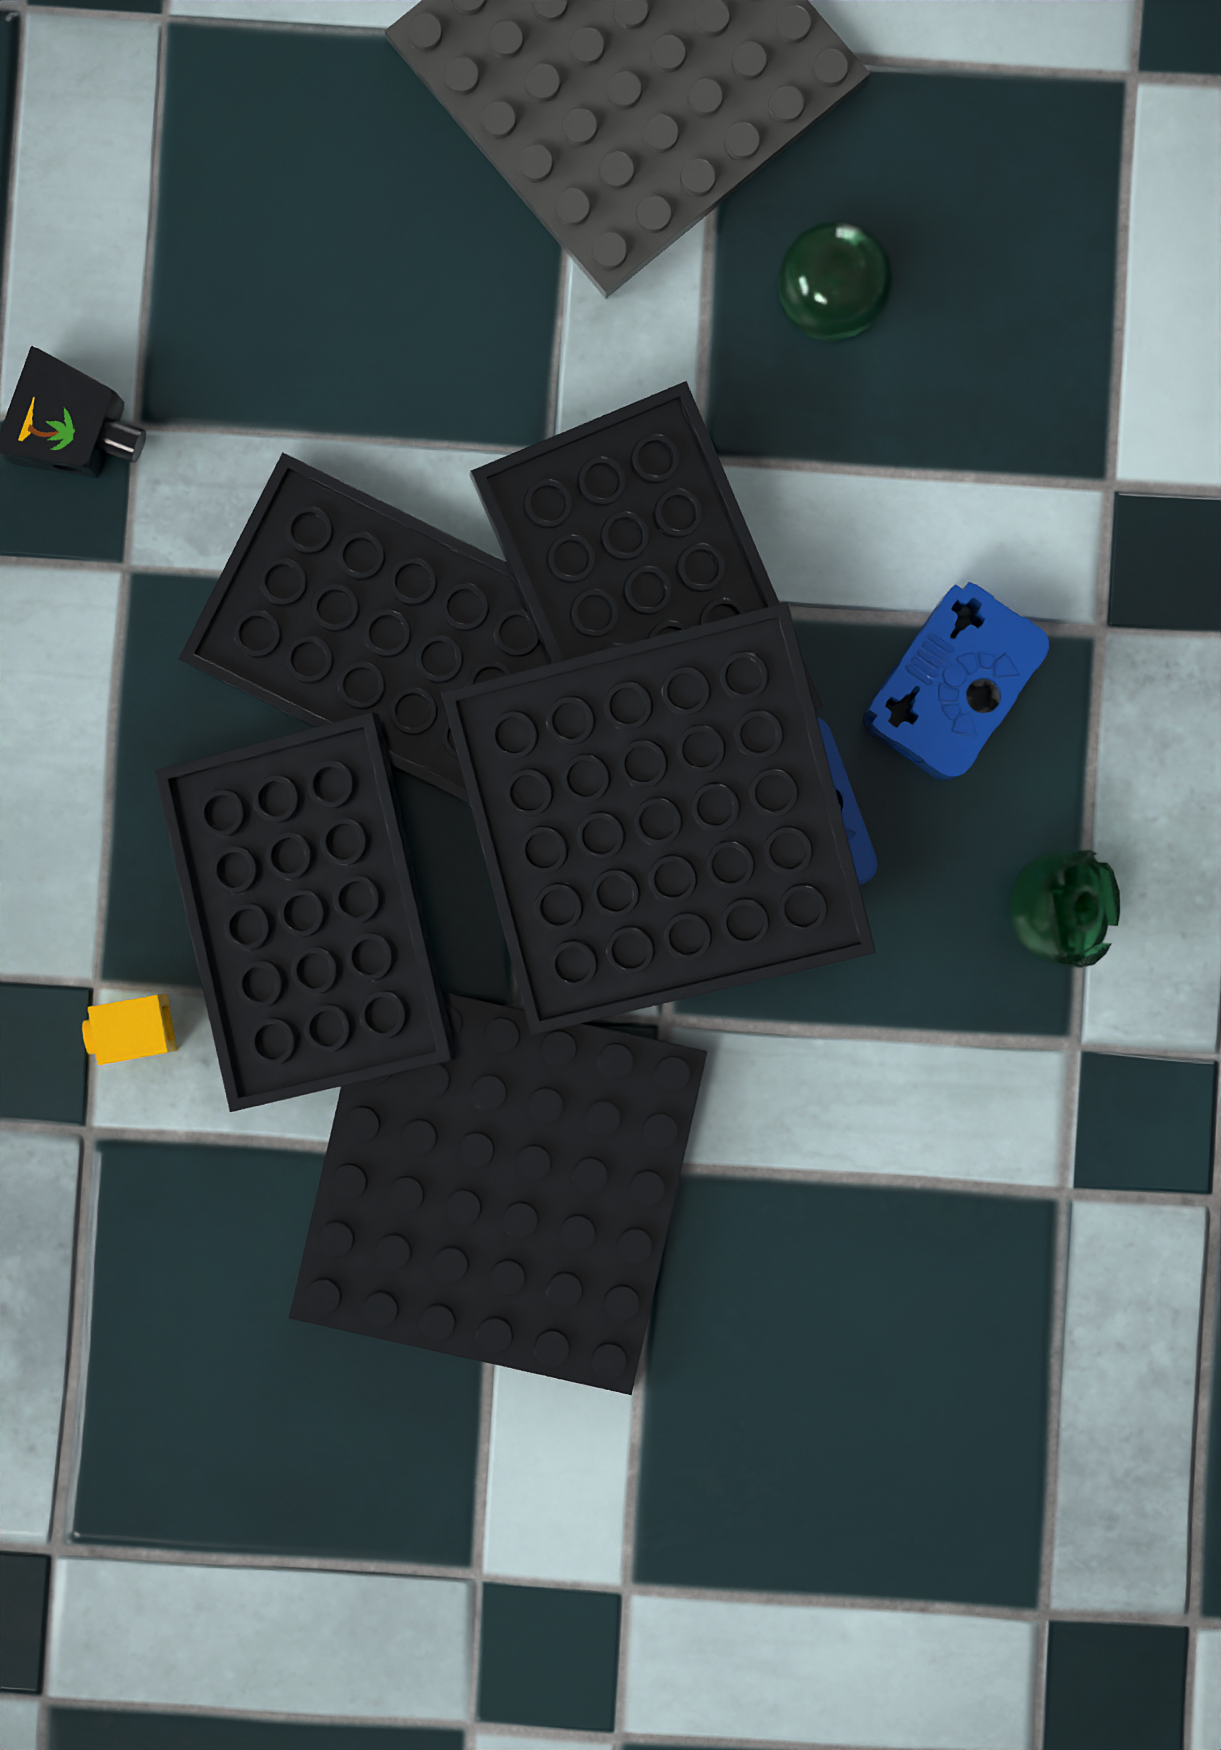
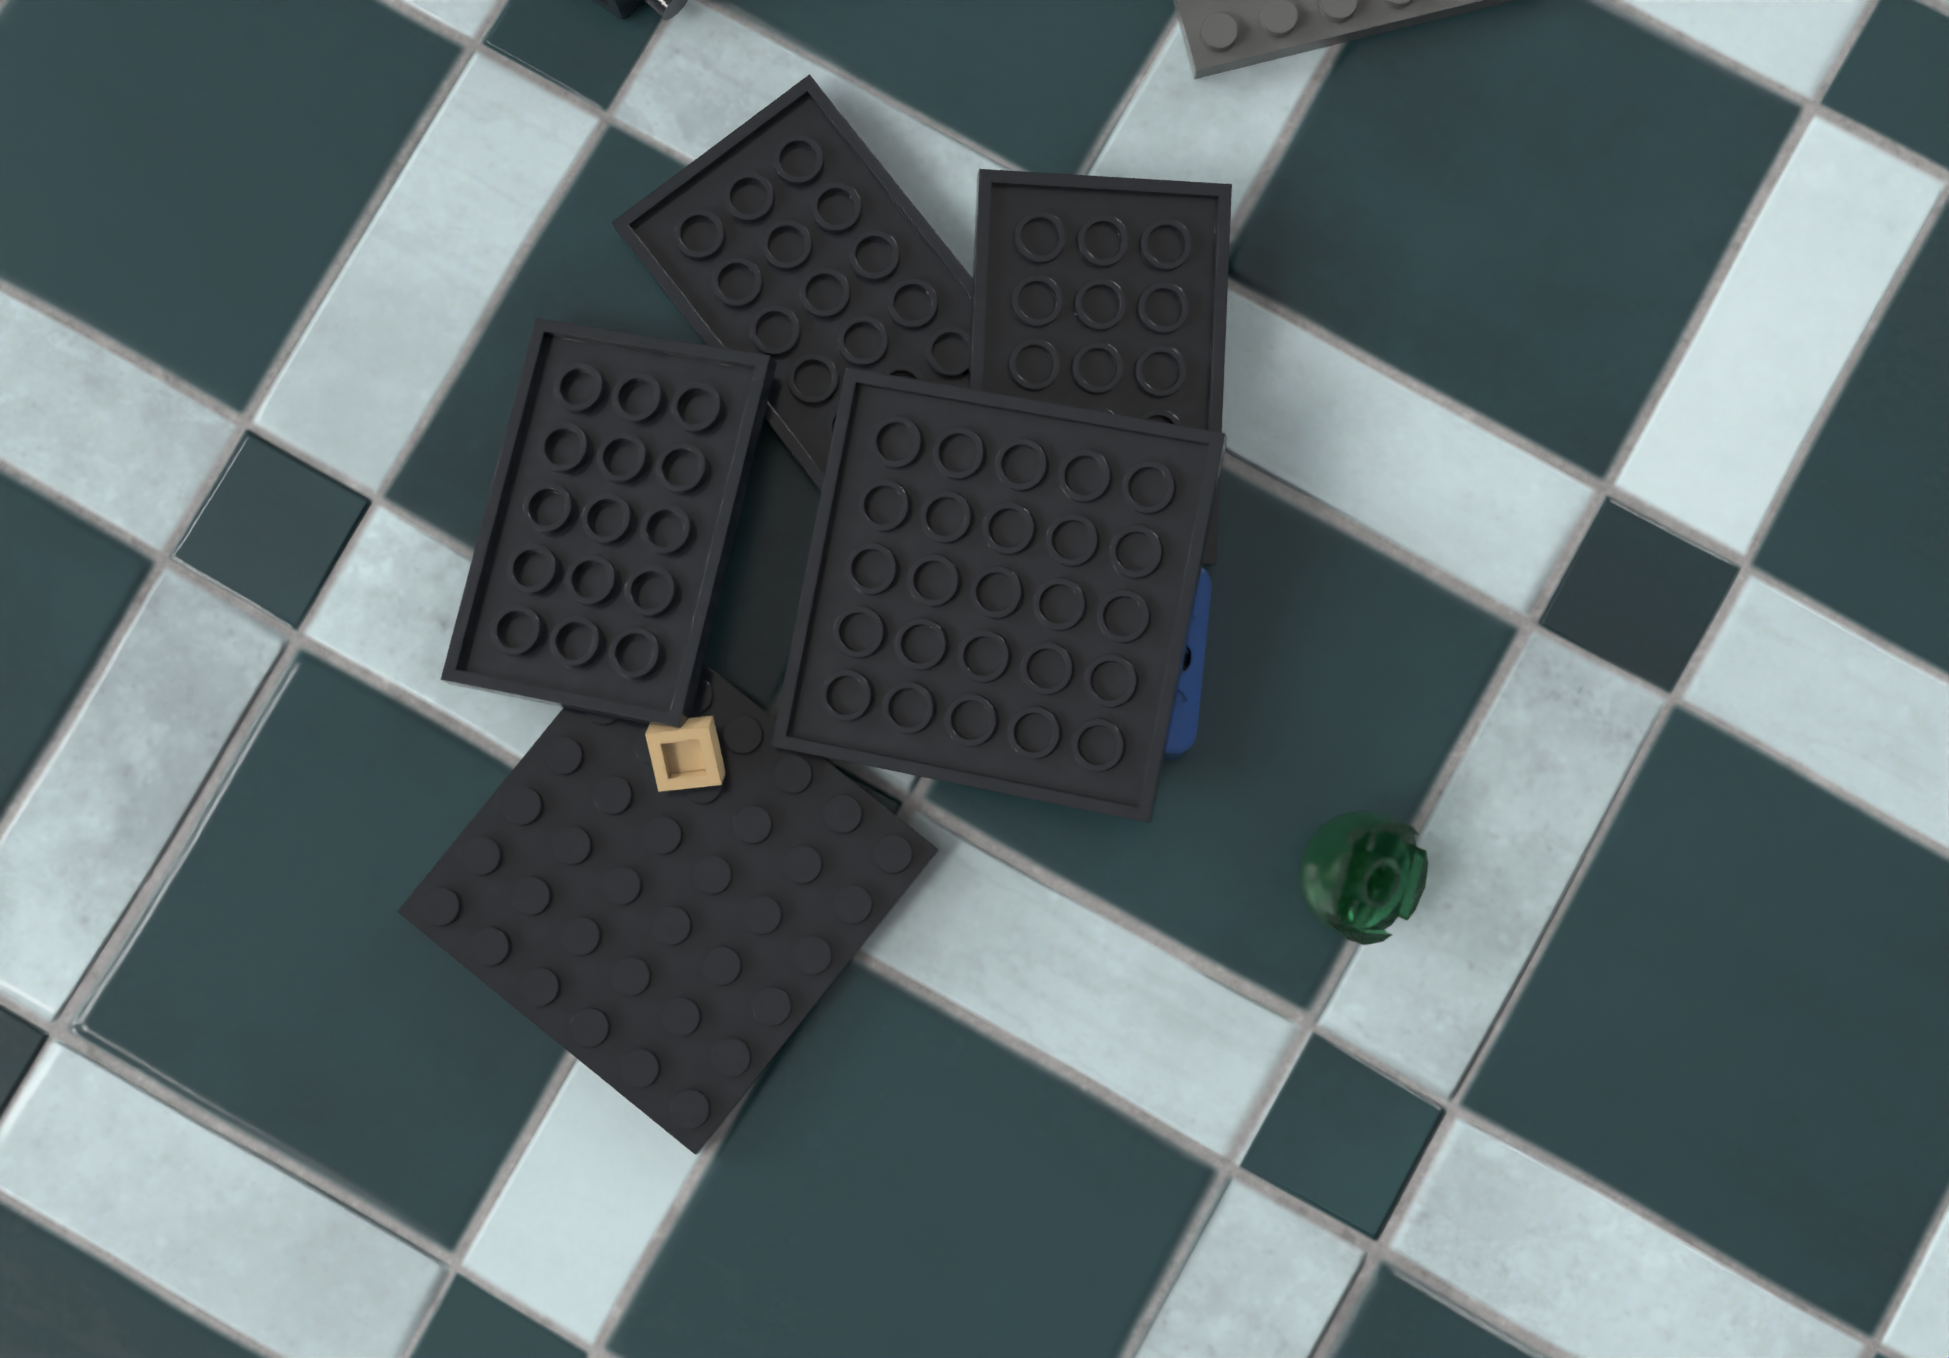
camera: 30 degrees right, 5 degrees down
yellow brick [82,994,178,1065] -> none
clear green cylinder [776,220,893,342] -> none
blue axle [863,582,1049,781] -> none
none -> tan plate [645,716,726,792]

